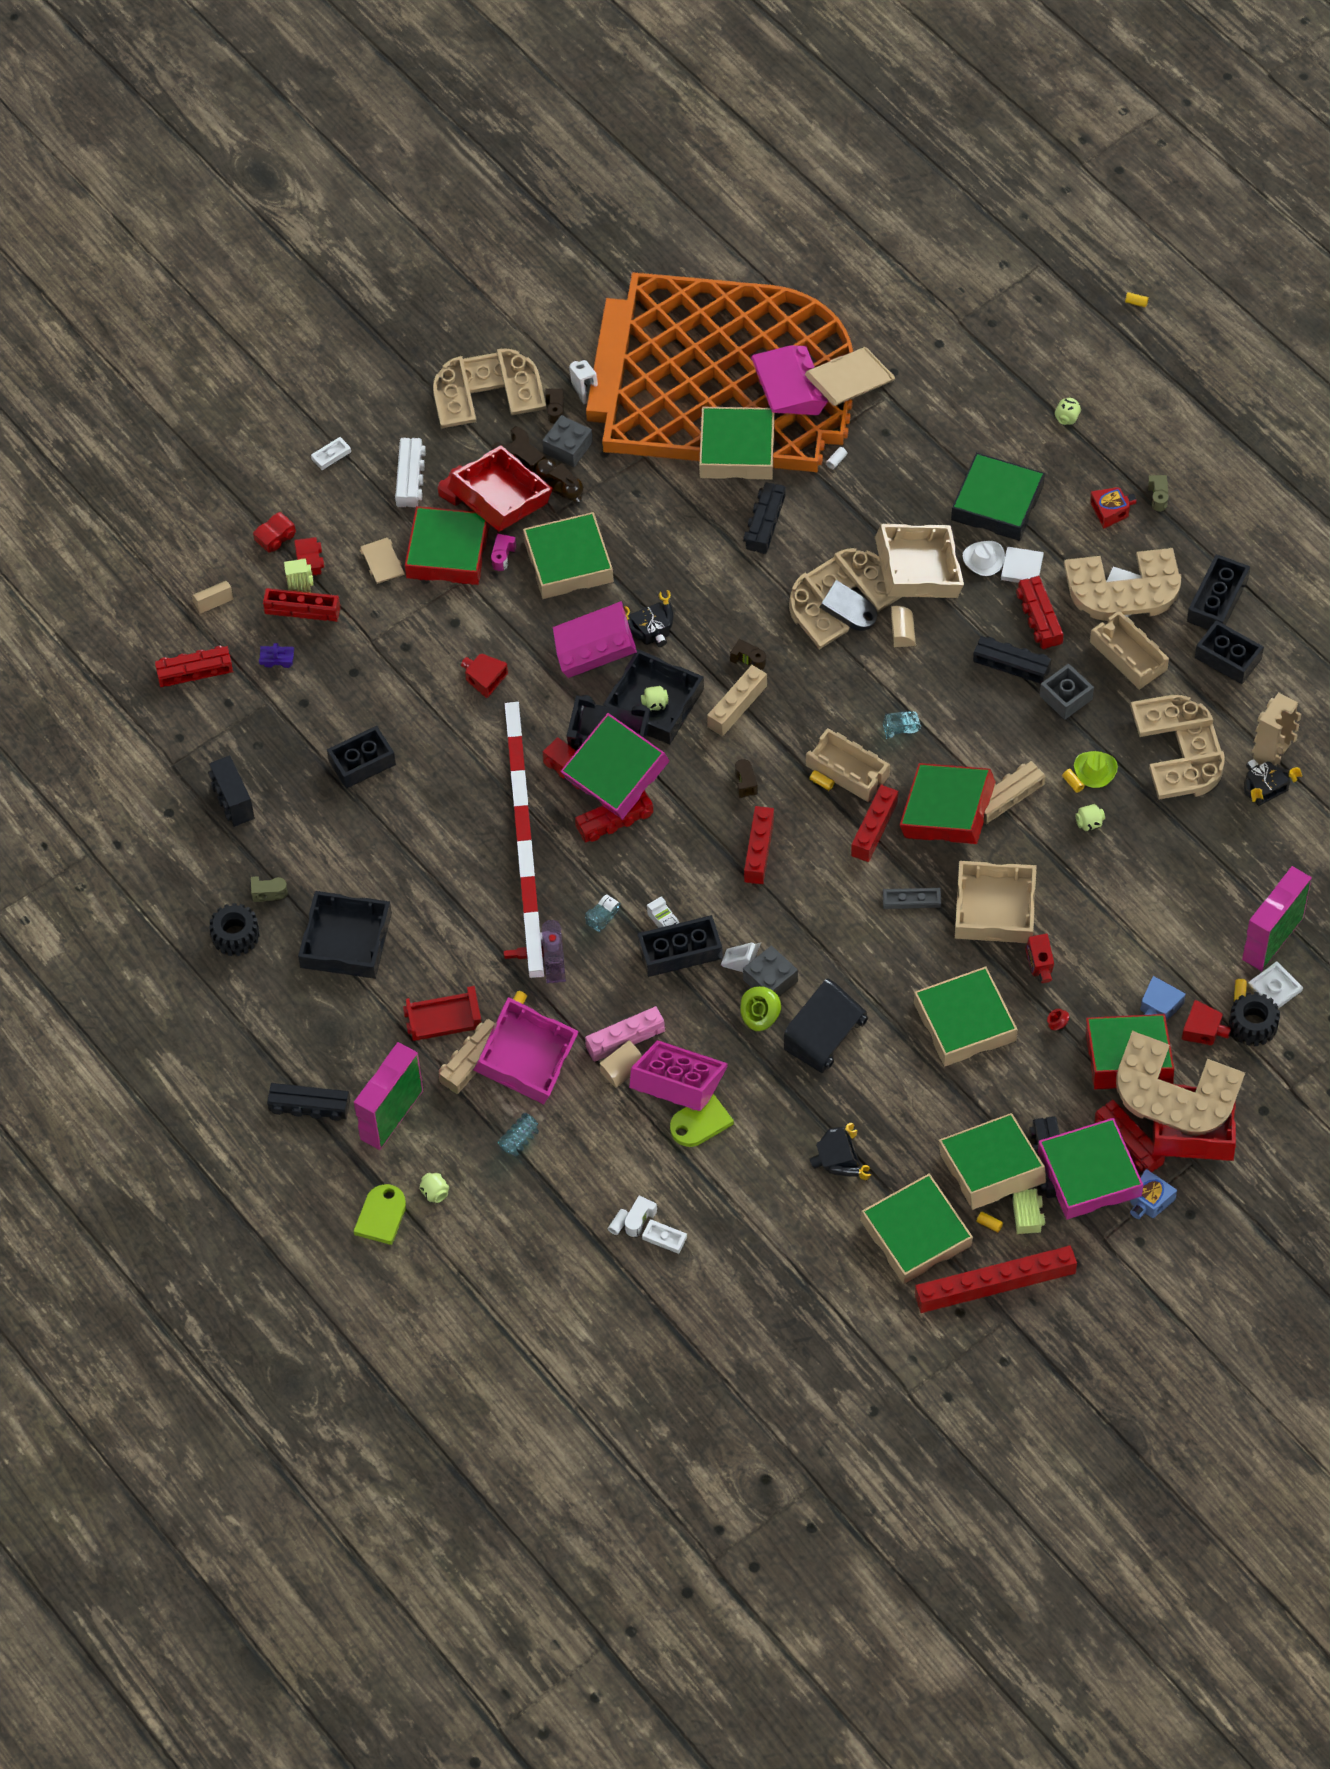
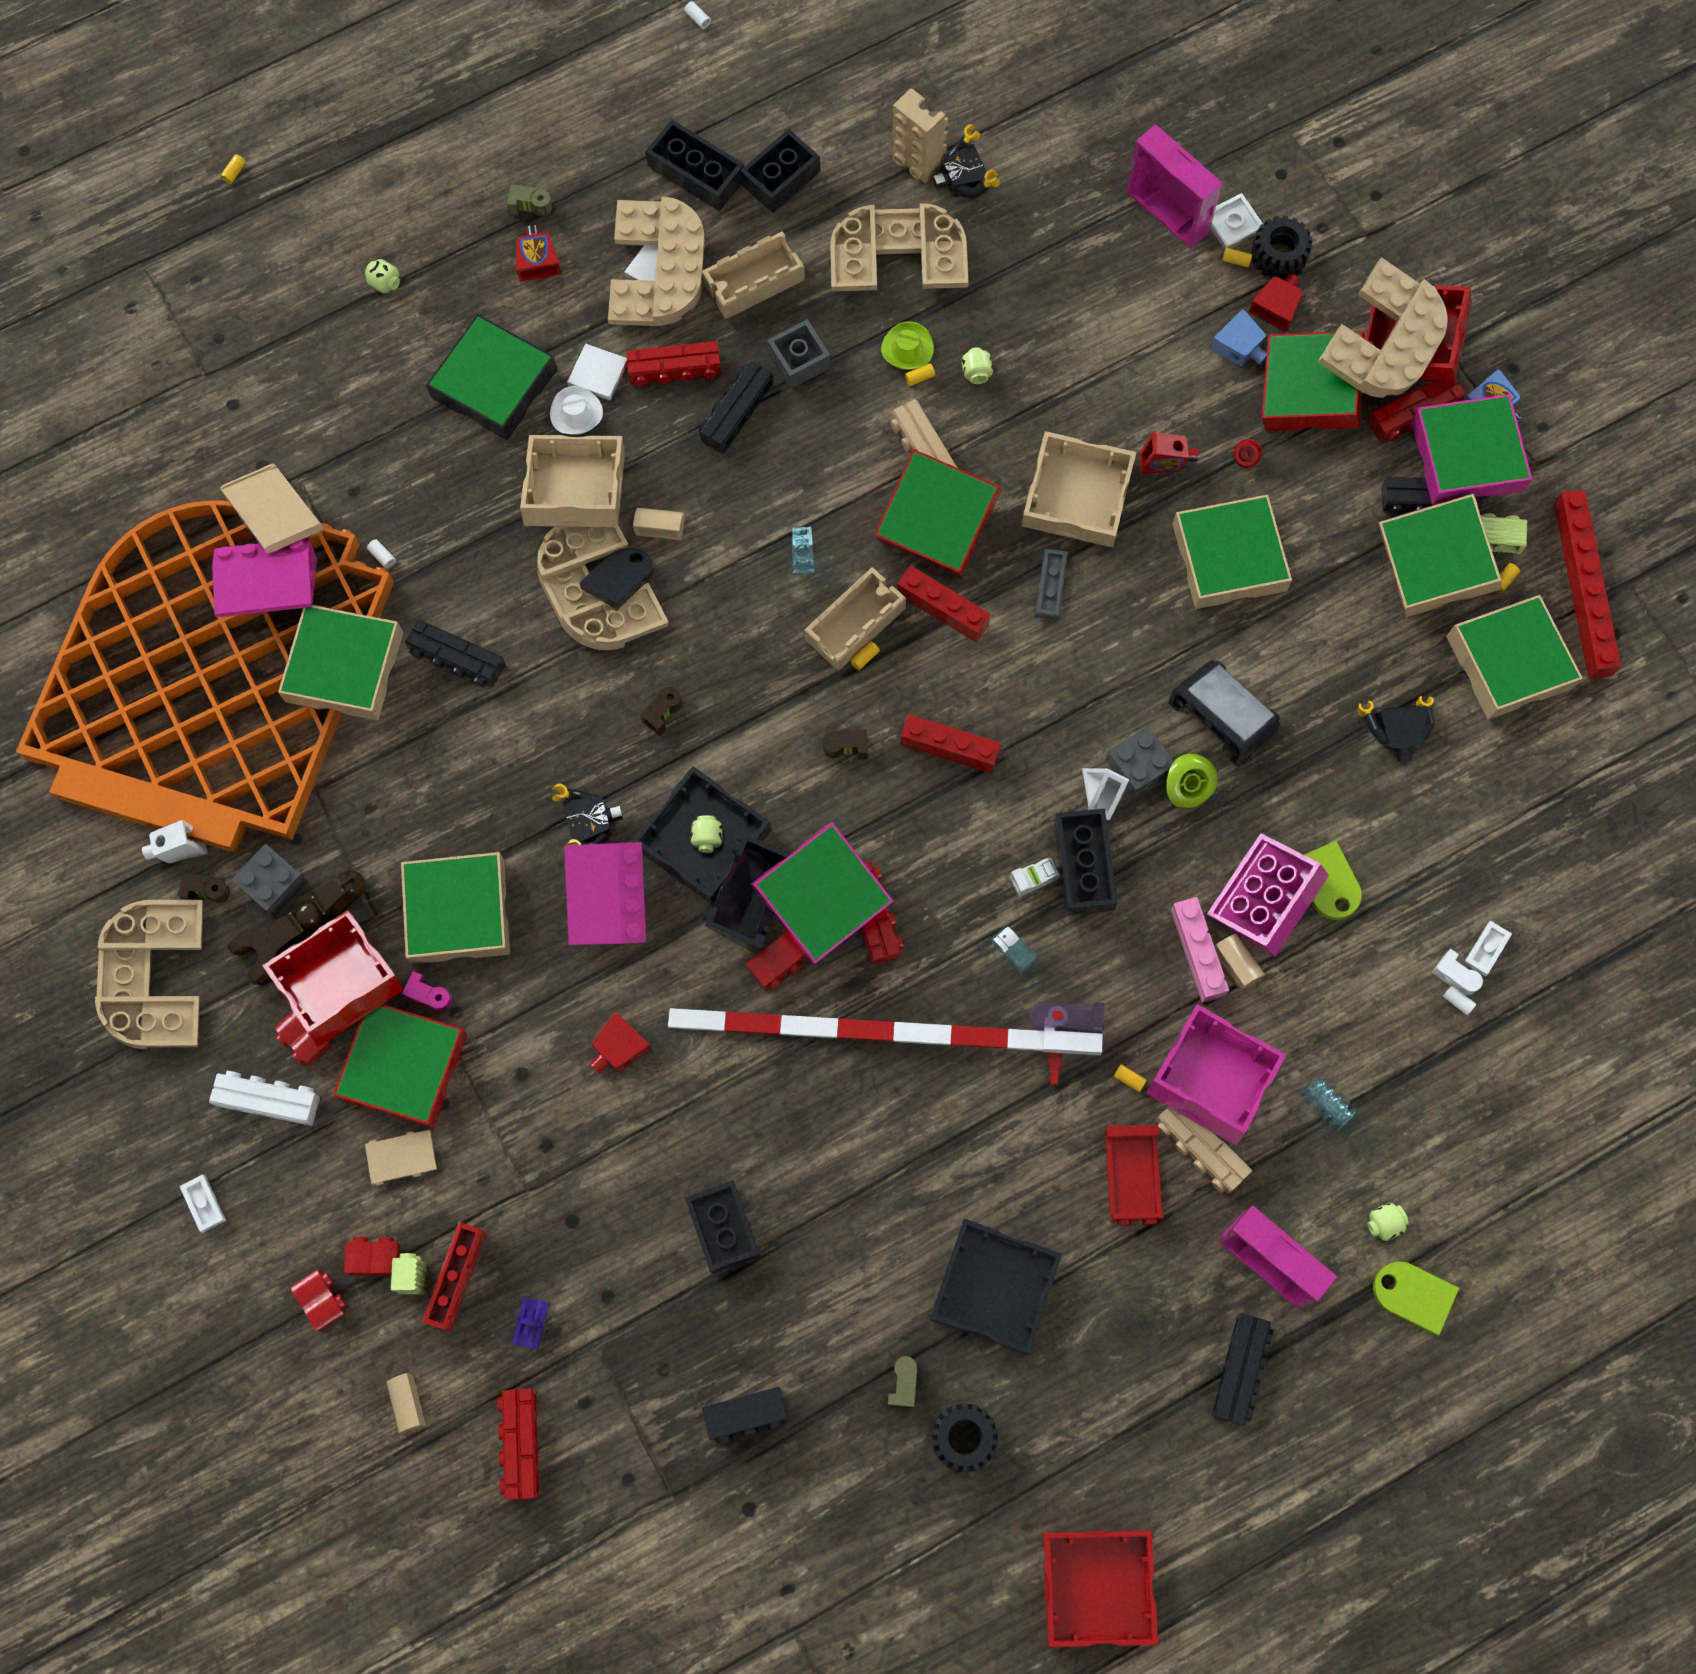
camera: 80 degrees left, 15 degrees up
tan brick [707,665,767,737] -> none
none -> red tile [1042,1530,1158,1647]

